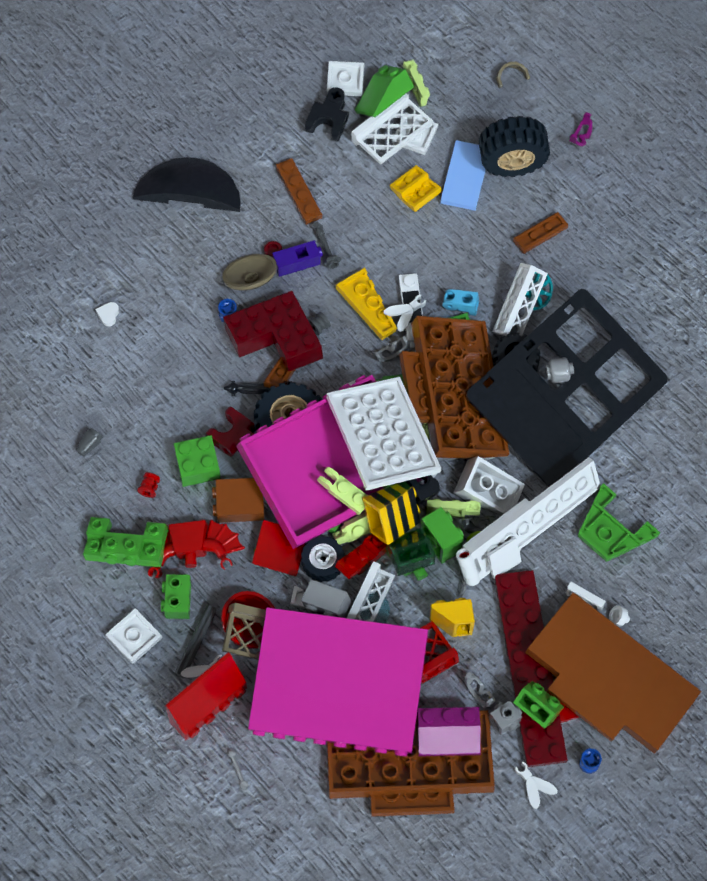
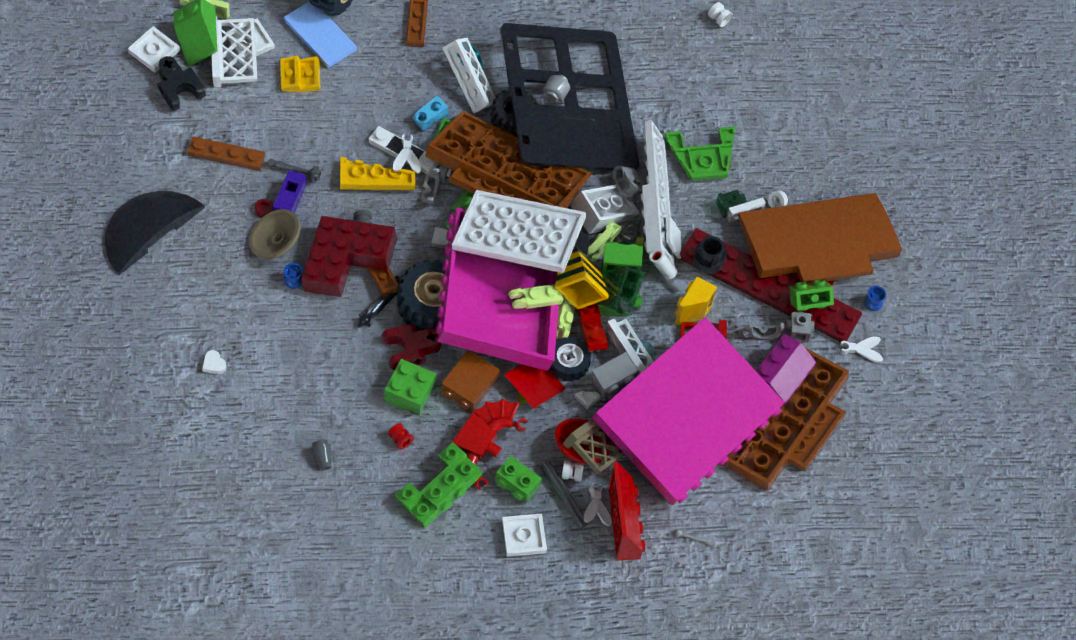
camera: 60 degrees left, 5 degrees down
none -> white wheel [562,460,584,482]
none -> light grey piece [612,166,643,201]
none -> black piece [693,235,727,274]
none -> clear green brick [716,189,746,218]

